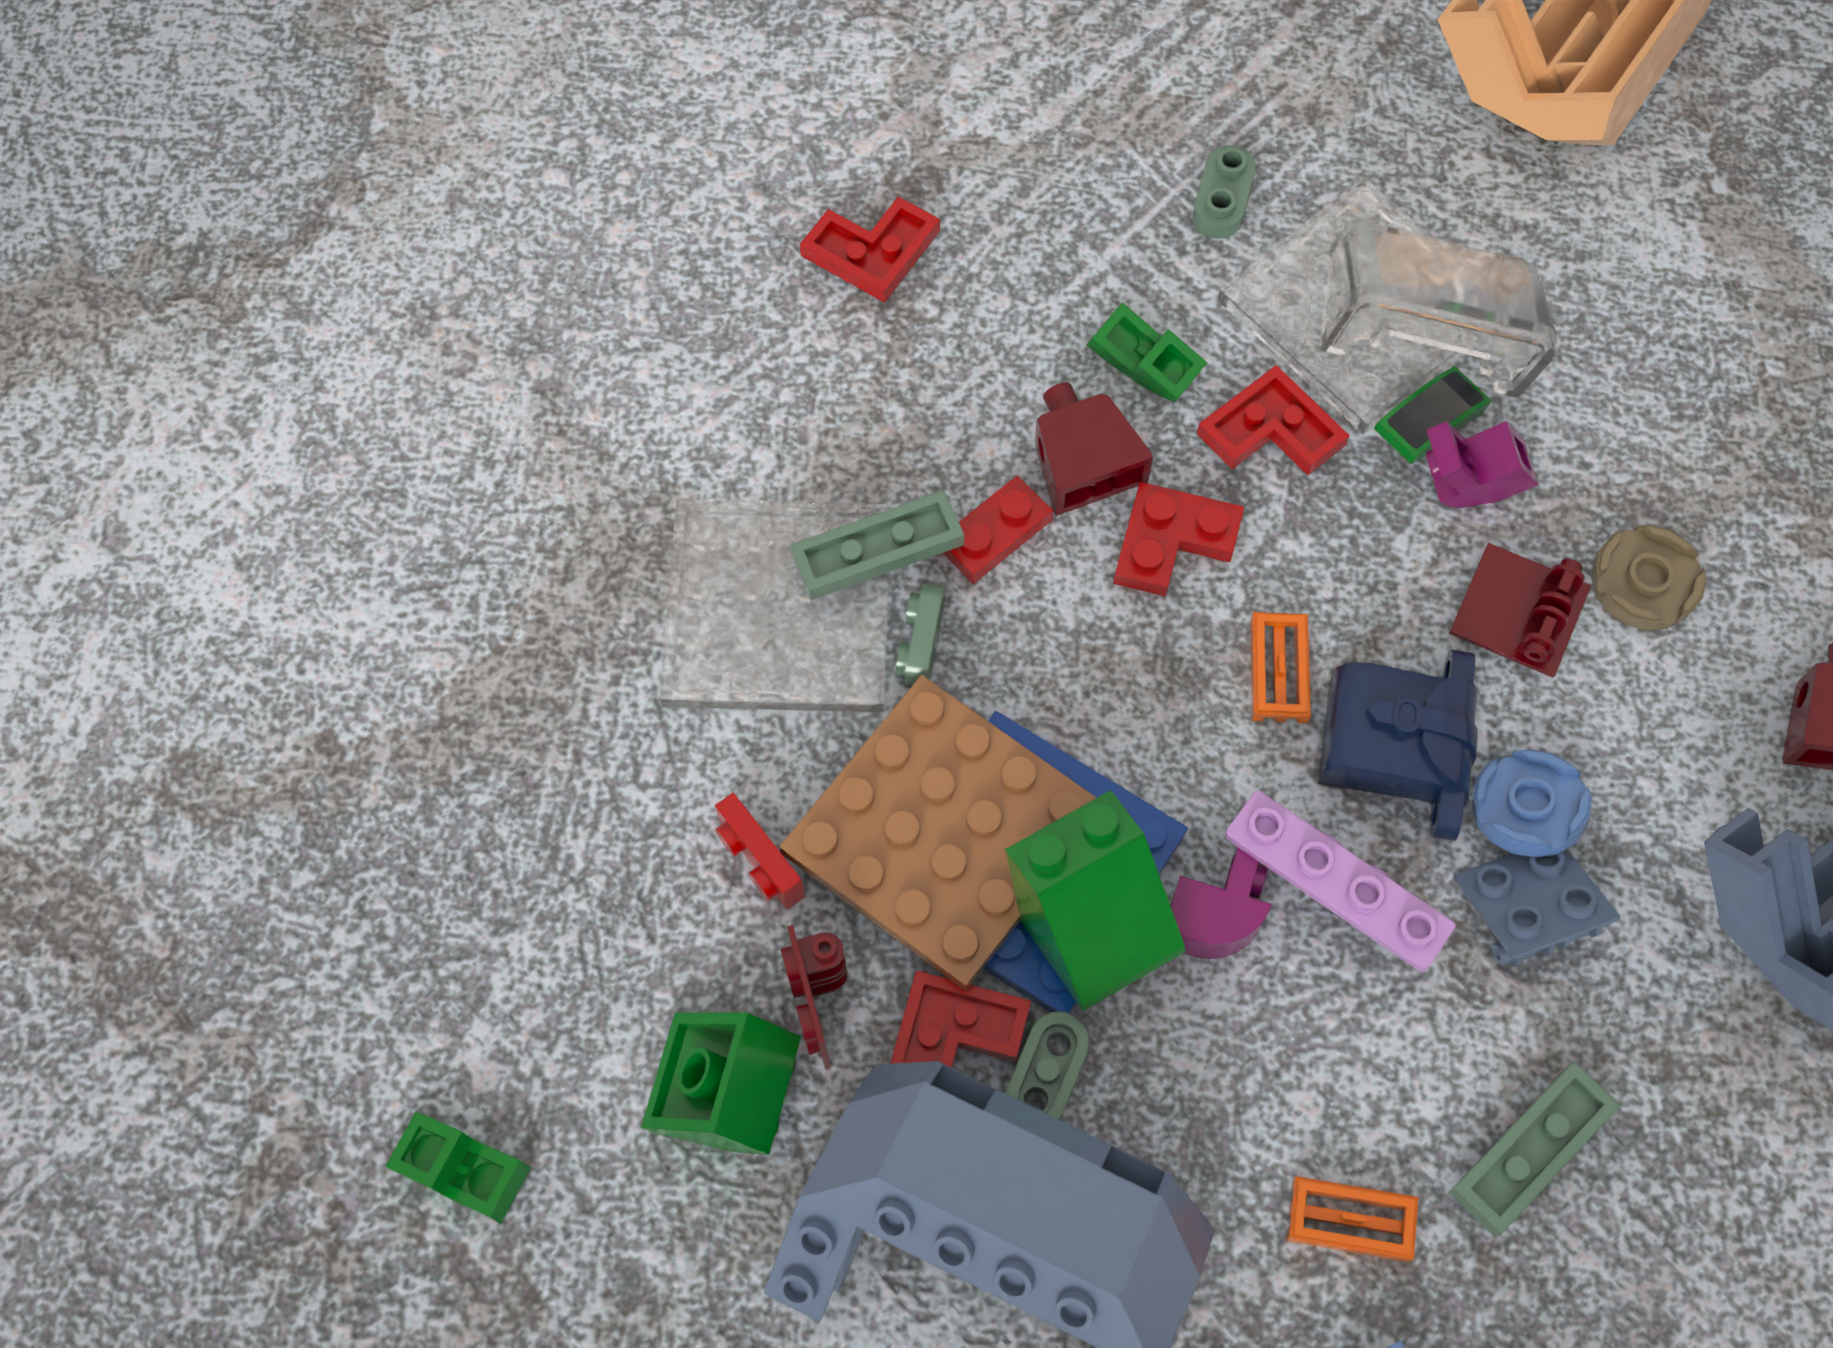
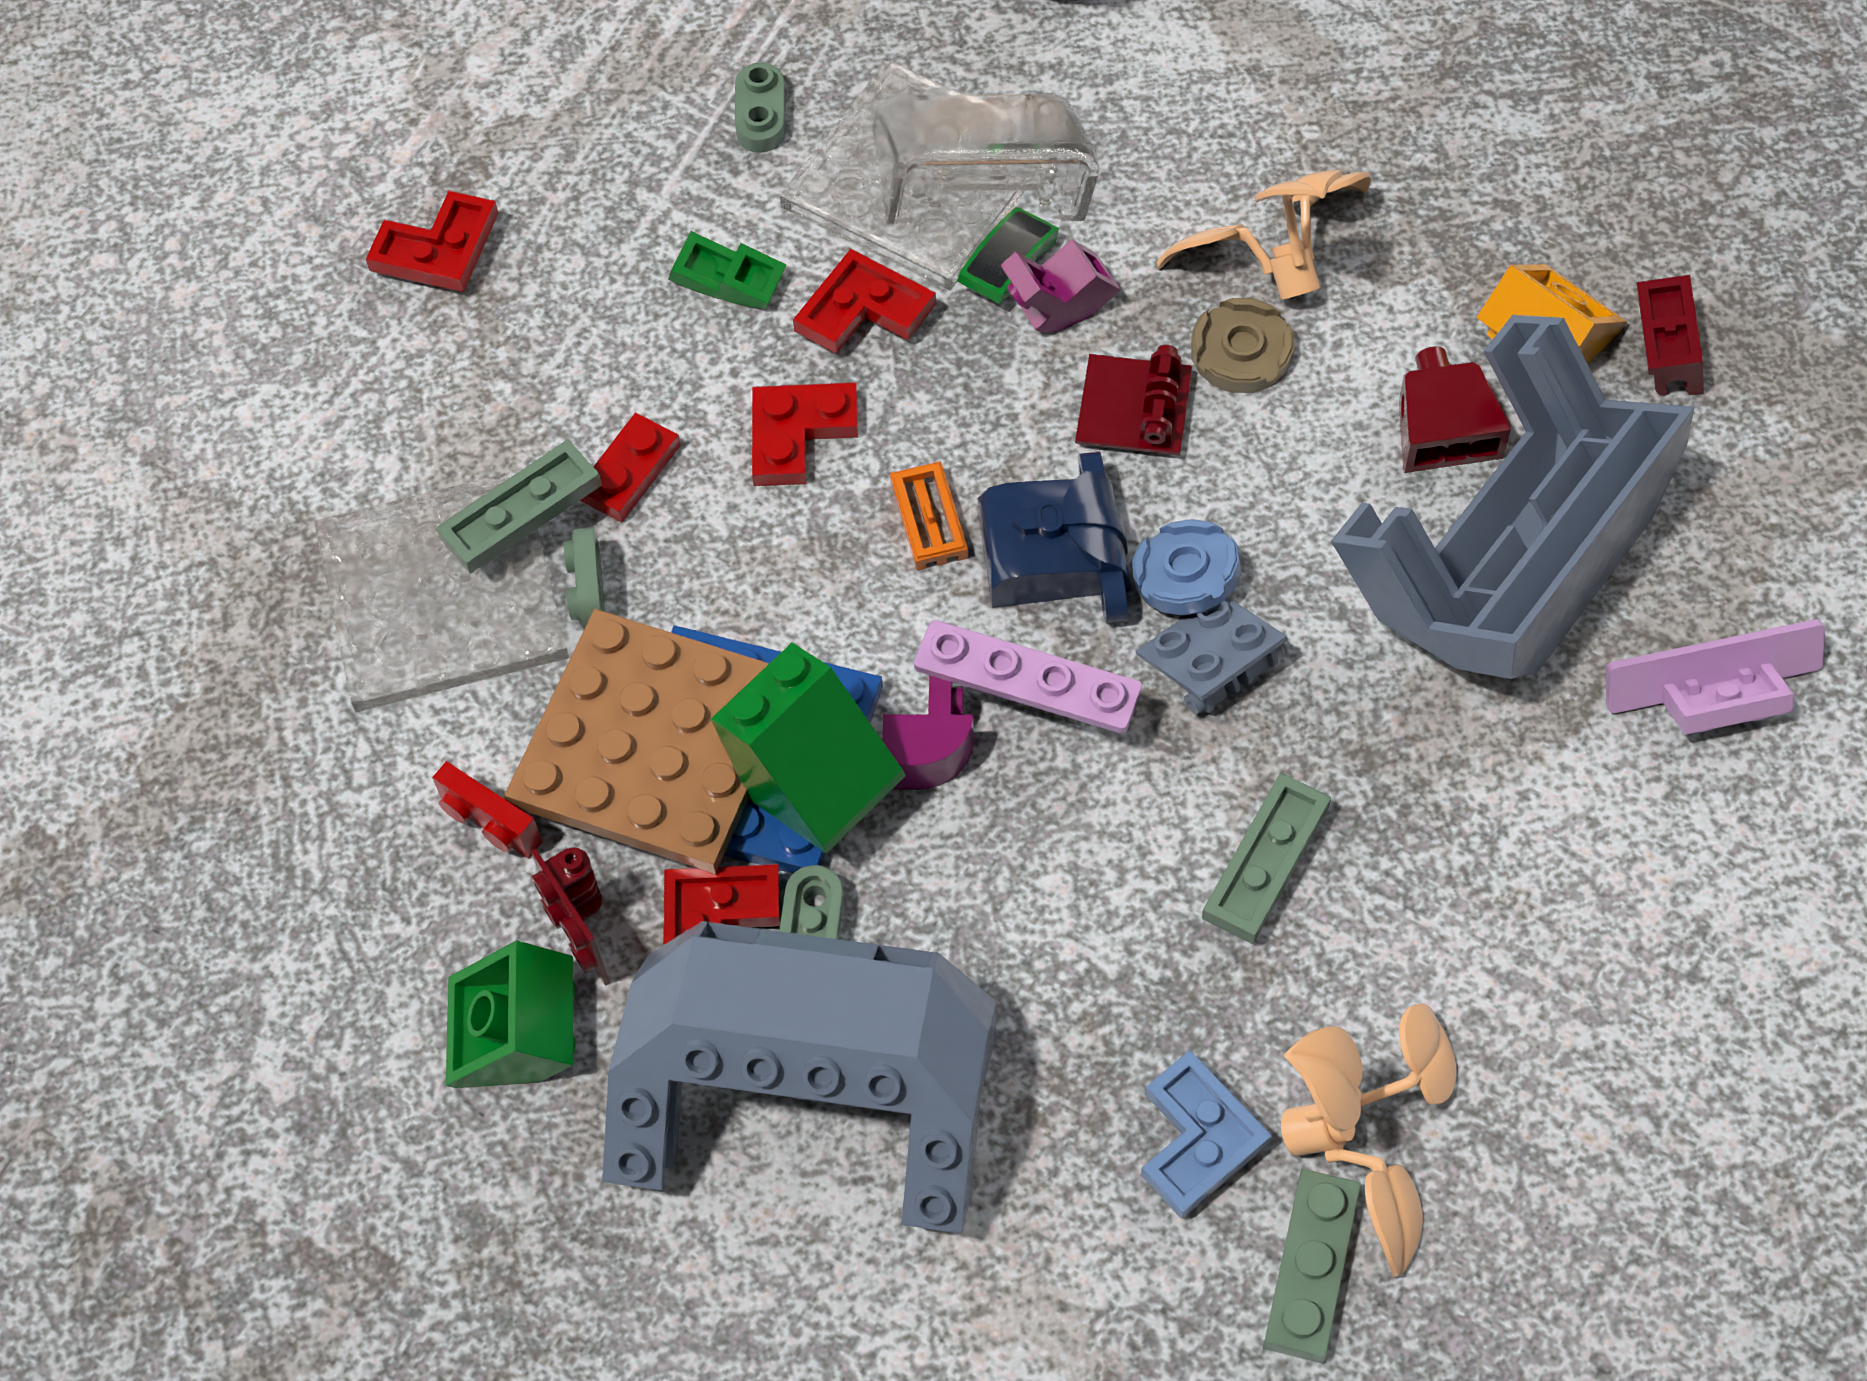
camera: 15 degrees left, 5 degrees down
green slope [385,1111,531,1224] -> none
dark red torso [1035,382,1153,516] -> none
orange tile [1286,1176,1419,1262] -> none
none -> light nougat plant [1157,170,1371,300]

